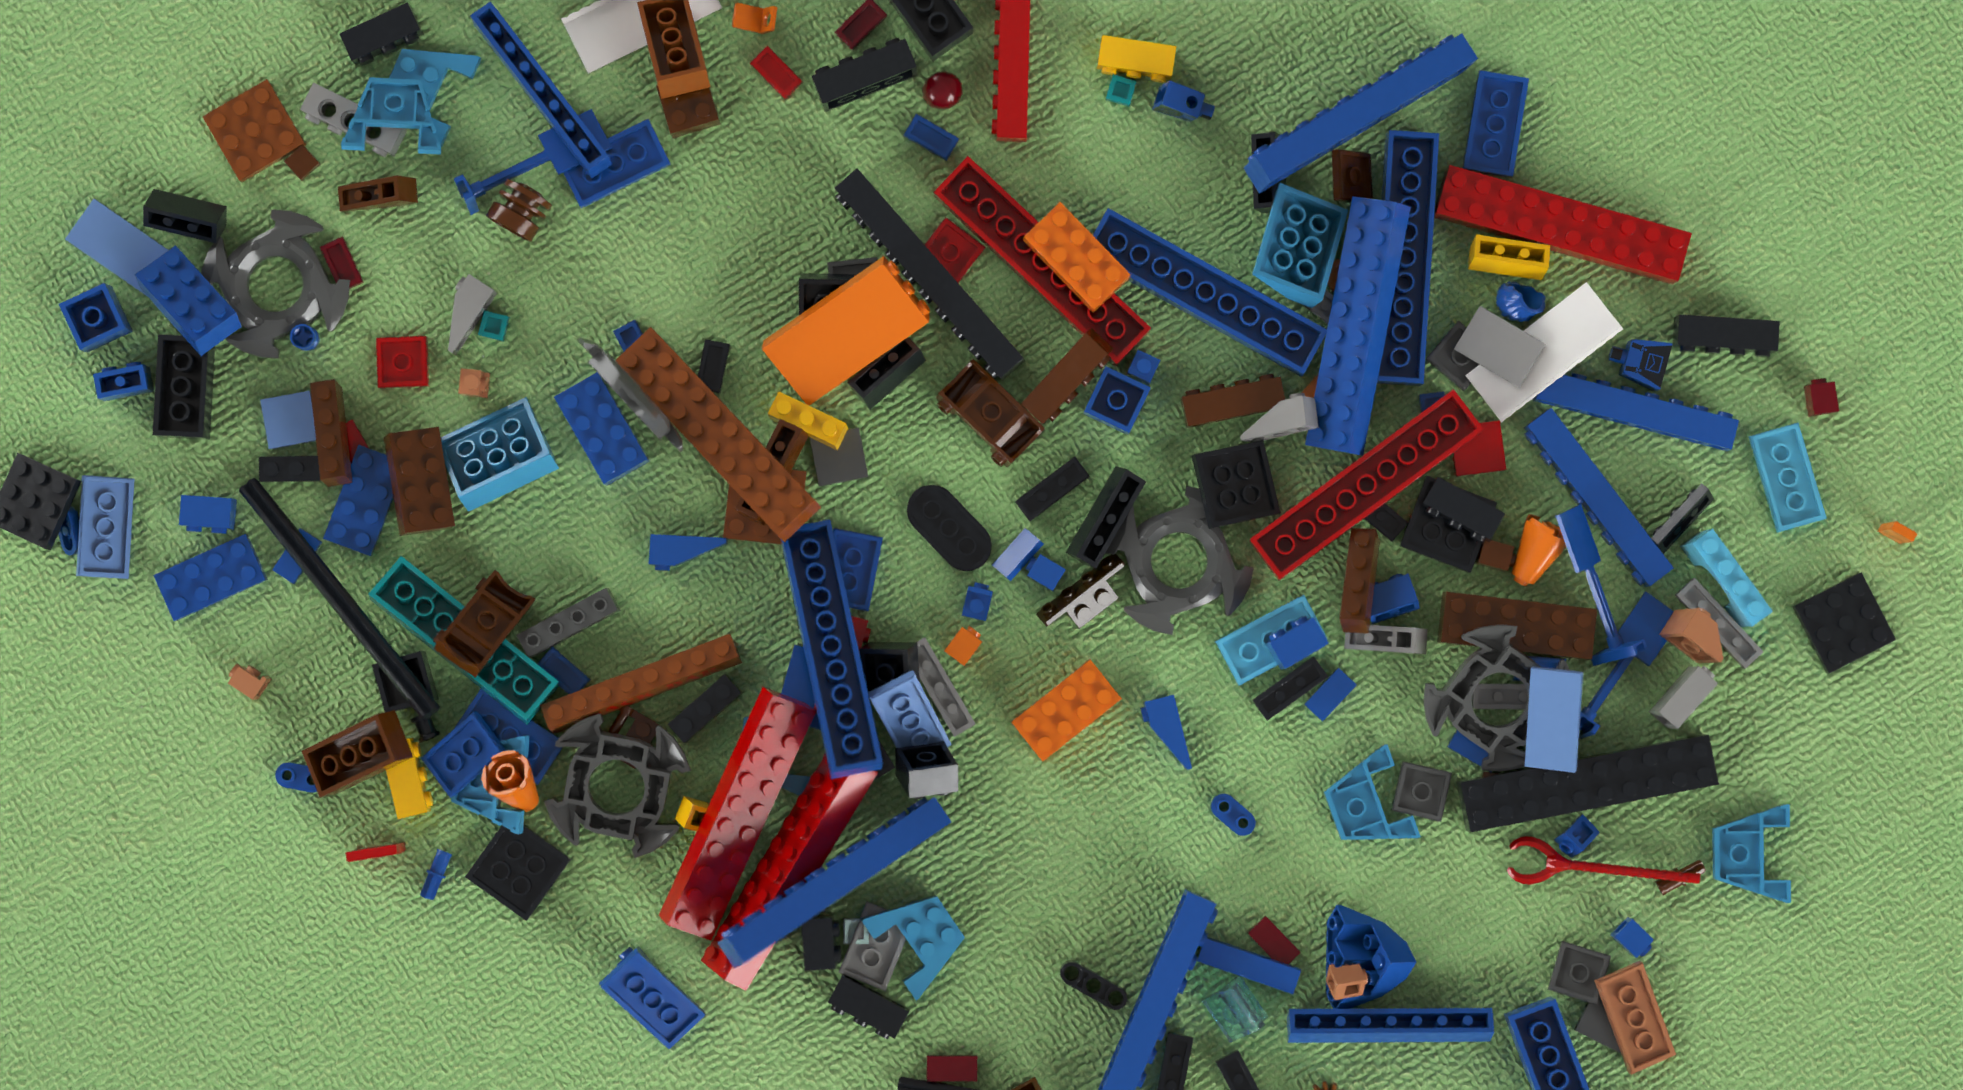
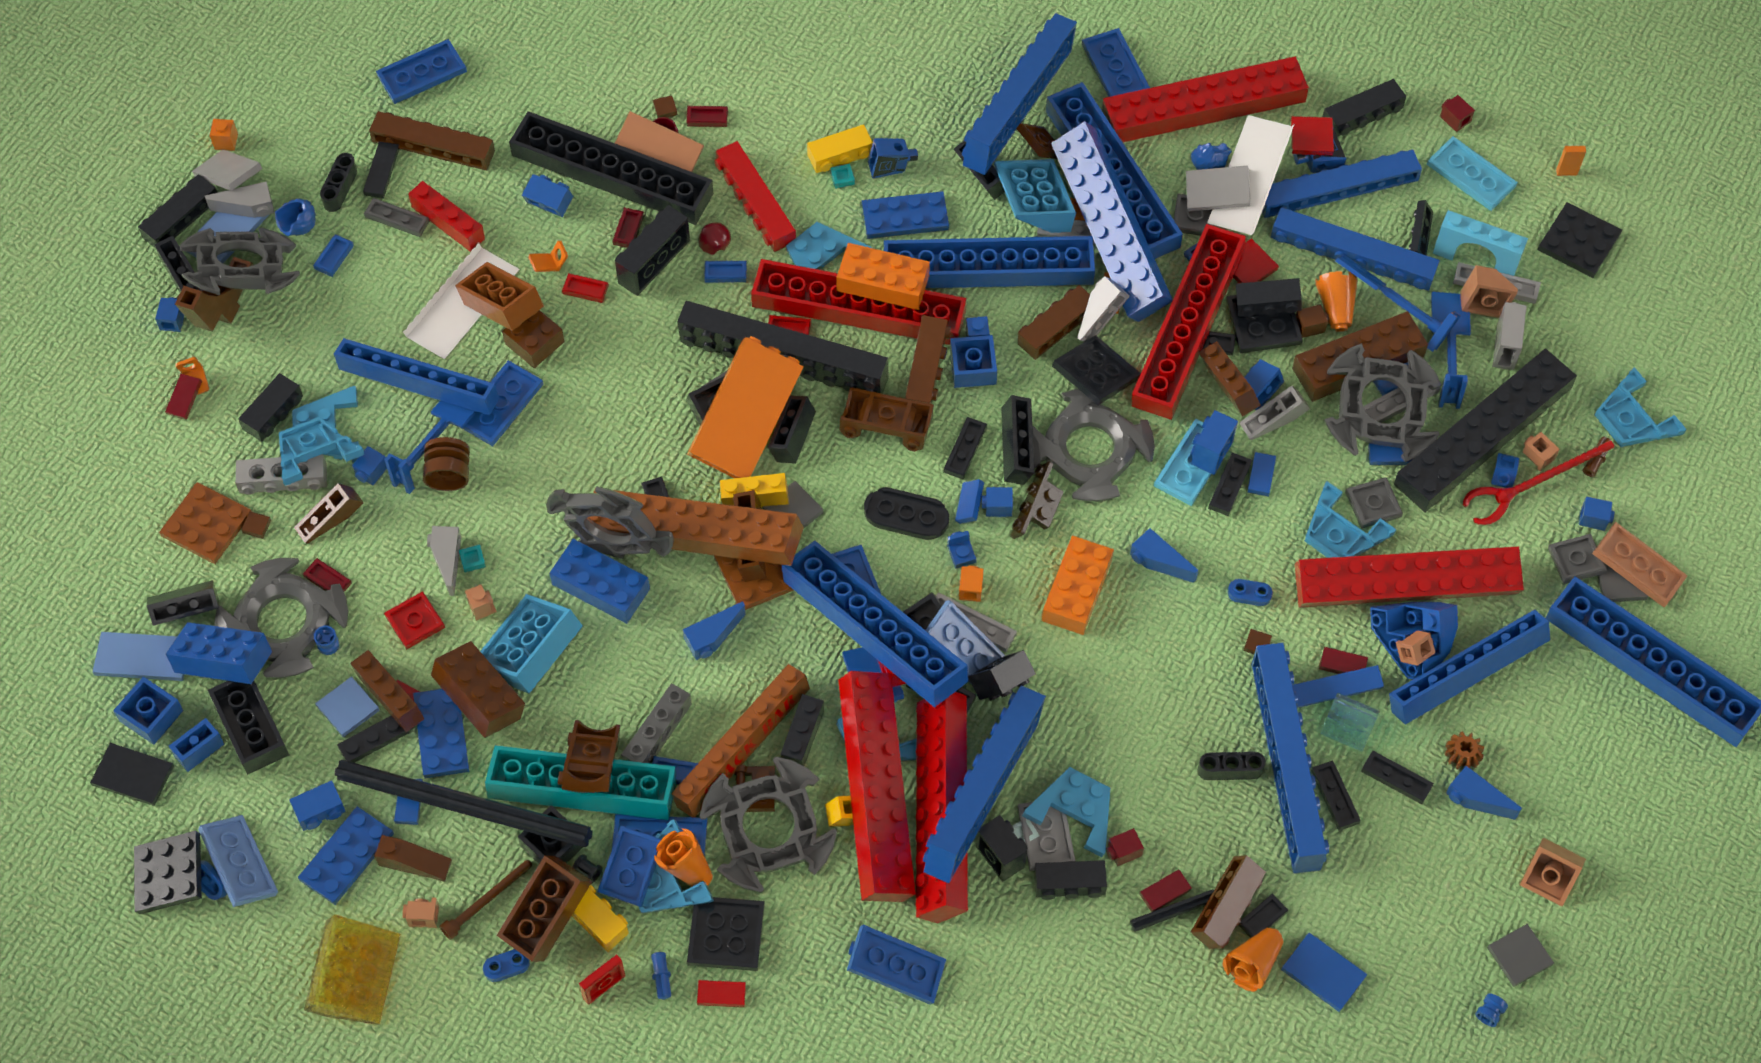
camera: 30 degrees left, 25 degrees down
yellow brick [1468,234,1550,280] -> none
medium blue tile [1525,666,1583,773] -> none
none -> black tile [90,743,174,806]
none -> clear yellow slope [304,914,401,1025]
none -> blue brick [352,446,387,485]
none -> reddish brown slope [375,835,452,881]
none -> reddish brown piece [439,860,532,940]
none -> red tile [697,980,746,1007]
none -> dark azure wing [786,222,872,270]
none -> blue plate [862,191,949,239]
none -> dark red brick [1106,828,1144,867]
none -> reddish brown tile [1244,629,1272,654]
none -> red tile [1291,116,1334,156]
none -> red brick [1295,546,1524,608]
none -> nougat brick [1523,432,1560,471]

